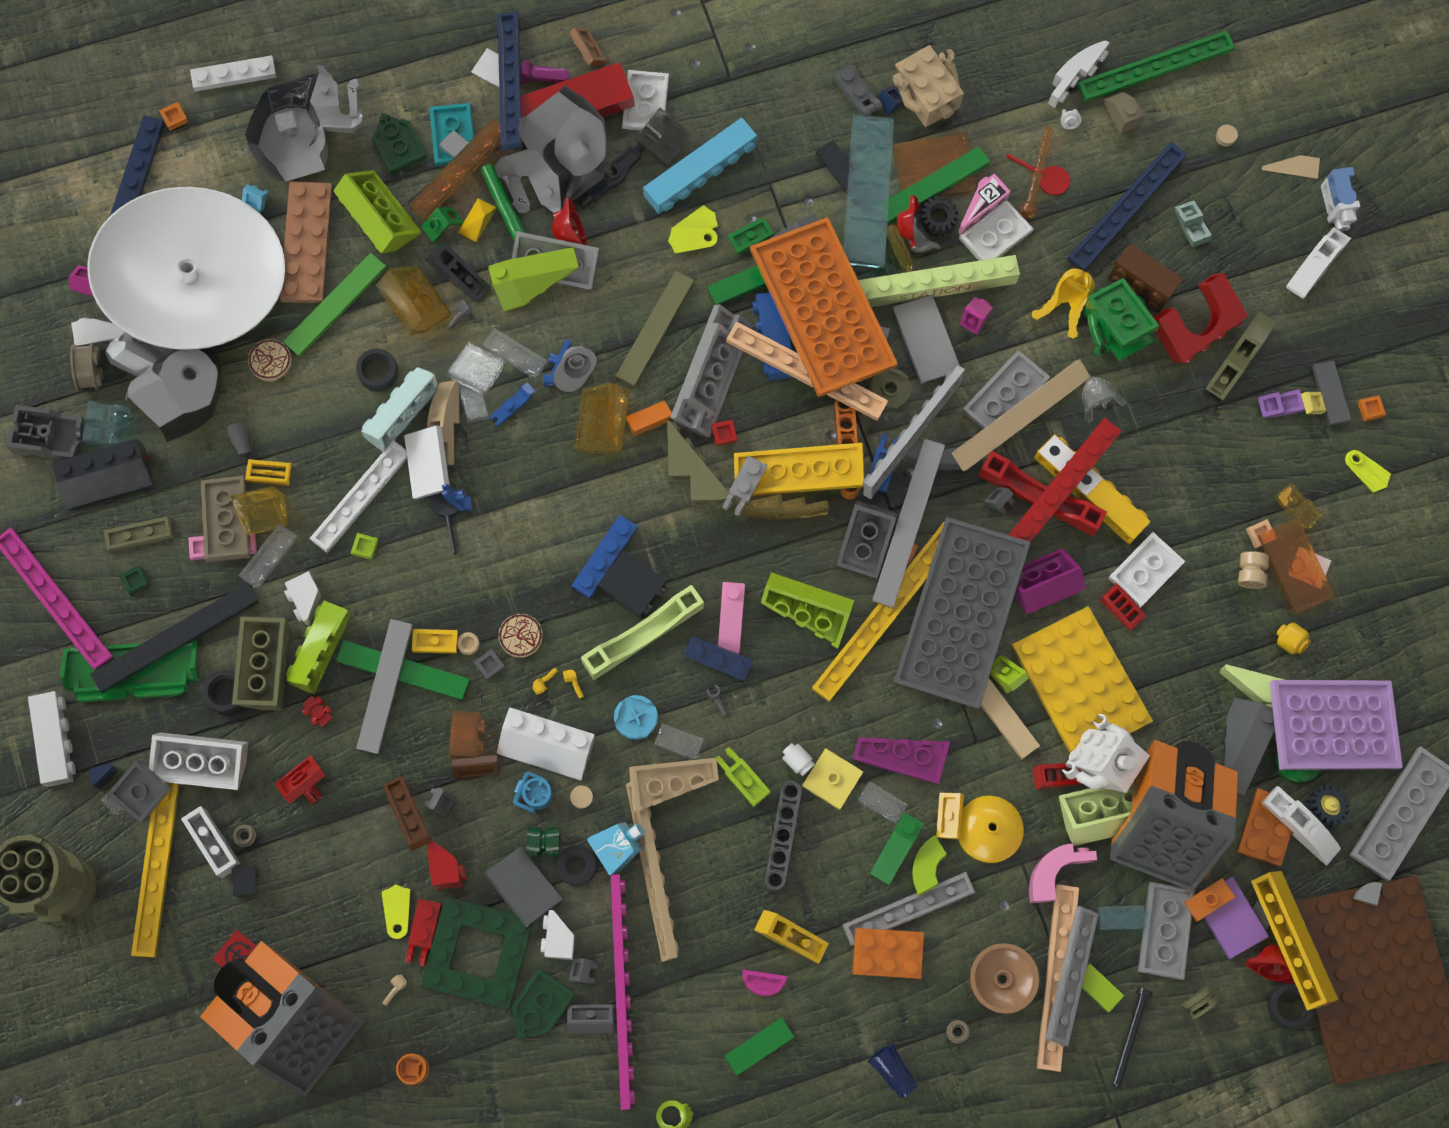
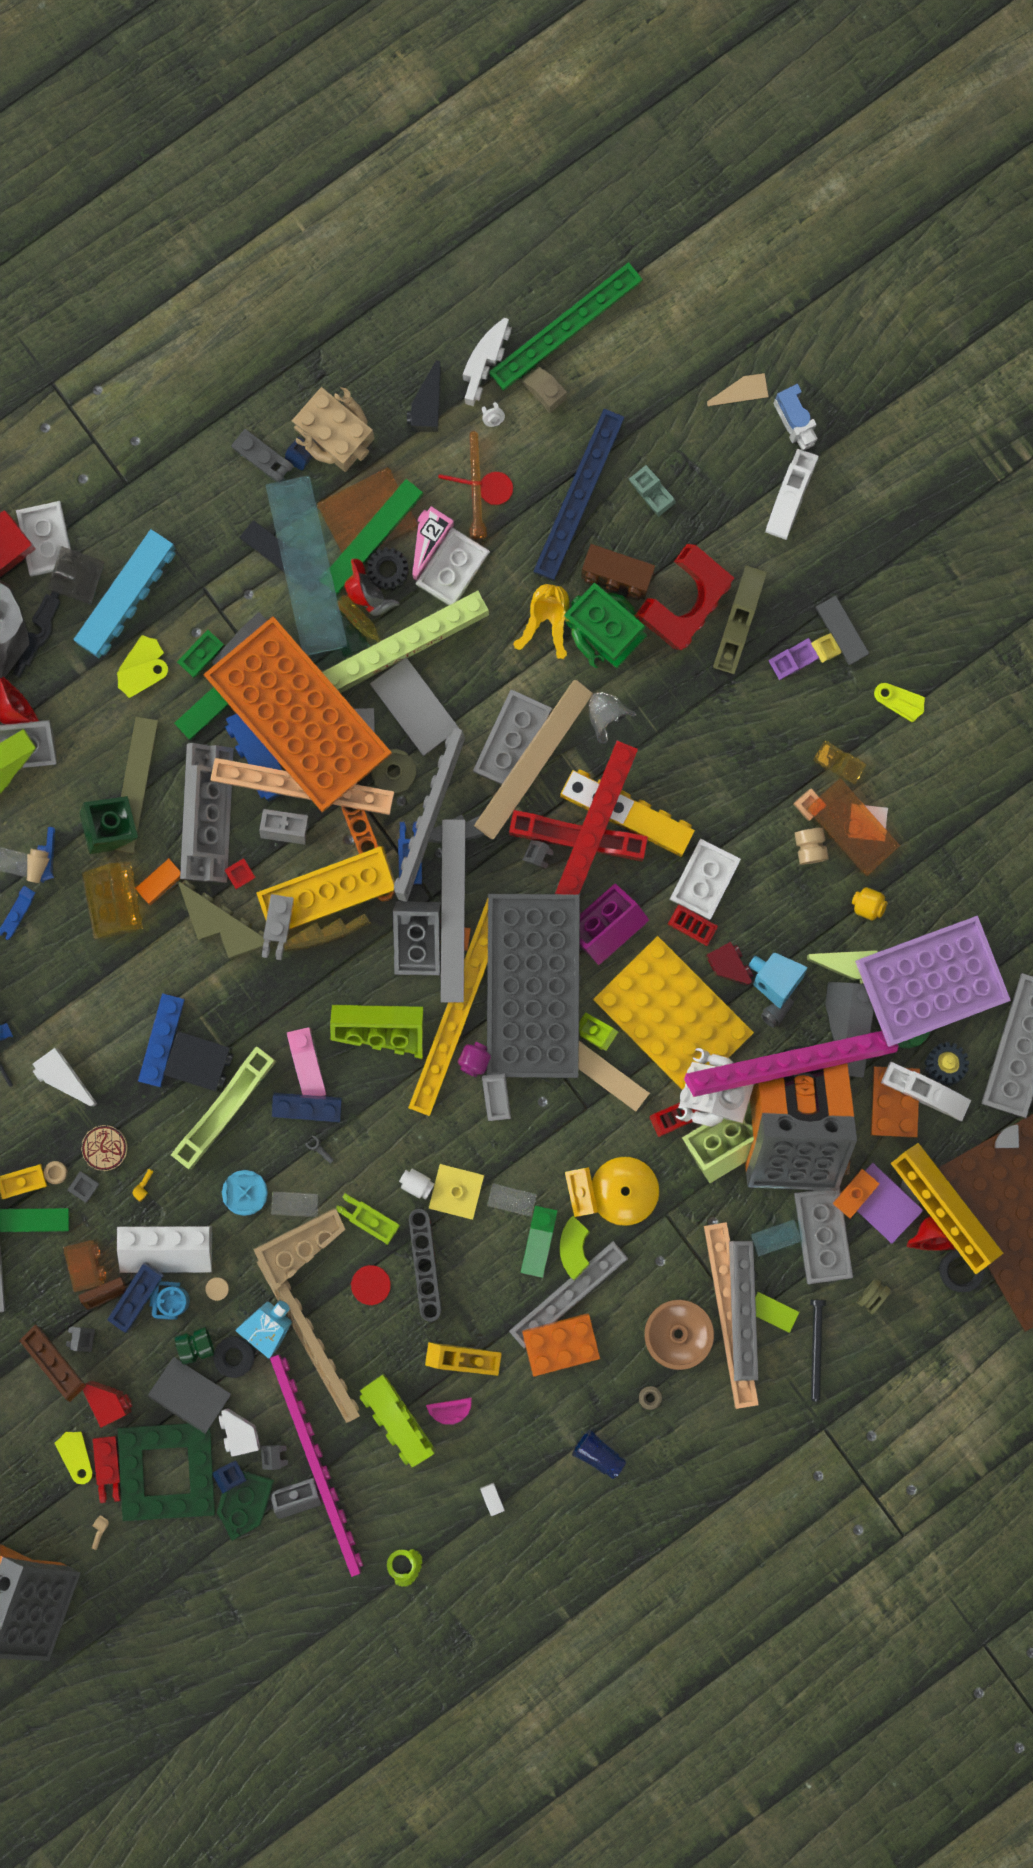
camera: 10 degrees left, 10 degrees up
orange wheel [396,1053,430,1085] -> none
light grey piece [554,345,597,392] -> none
yellow hand [563,670,584,699] -> none
green tile [724,1018,794,1076] -> none
magenta wing [852,737,950,785] -> none
dark pink slope [959,297,993,335] -> none
bright pink arch [1029,844,1097,903] -> none
tan tile [1216,125,1238,147] -> none
orange tile [1357,395,1386,422] -> none
none -> tan cone [26,849,50,883]
none -> white slope [33,1048,97,1107]
none -> dark green slope [79,796,138,854]
none -> dark blue plate [107,1262,164,1333]
none -> dark blue slope [213,1460,247,1493]
none -> light grey hinge [259,809,308,845]
none -> red piece [351,1265,391,1305]
none -> lime wedge [359,1374,436,1467]
none -> black slope [407,360,441,432]
none -> magenta head [458,1042,491,1077]
none -> white piece [480,1482,505,1516]
none -> light grey tile [482,1073,511,1121]
none -> dark pink plate [684,1031,899,1097]
none -> dark red slope [706,942,753,986]
none -> medium azure torso [749,953,807,1009]
none -> dark grey cone [761,997,794,1028]

